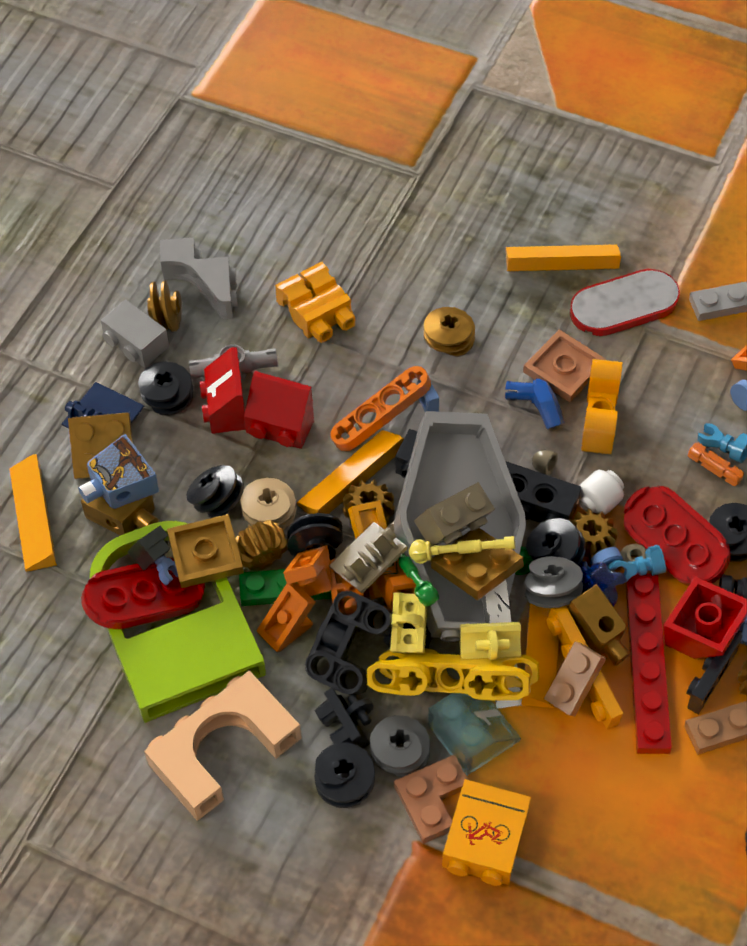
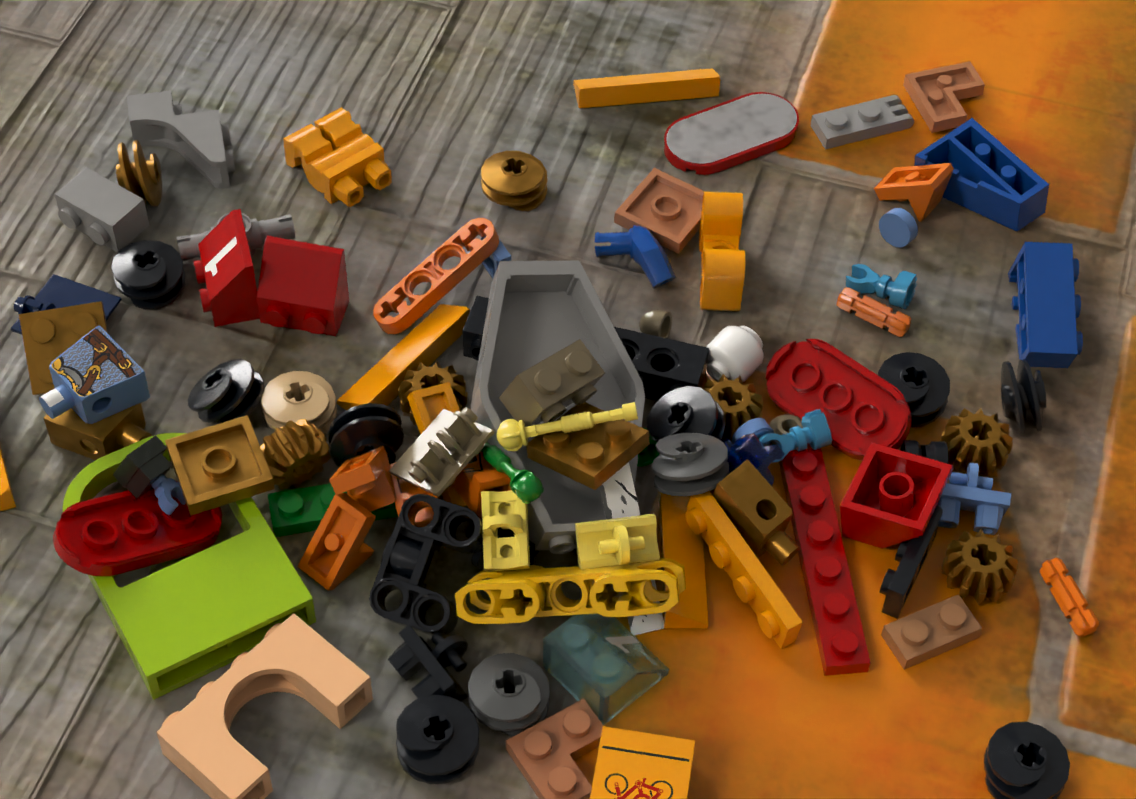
camera: 10 degrees left, 5 degrees down
medium nougat plate [544,641,607,716] -> none

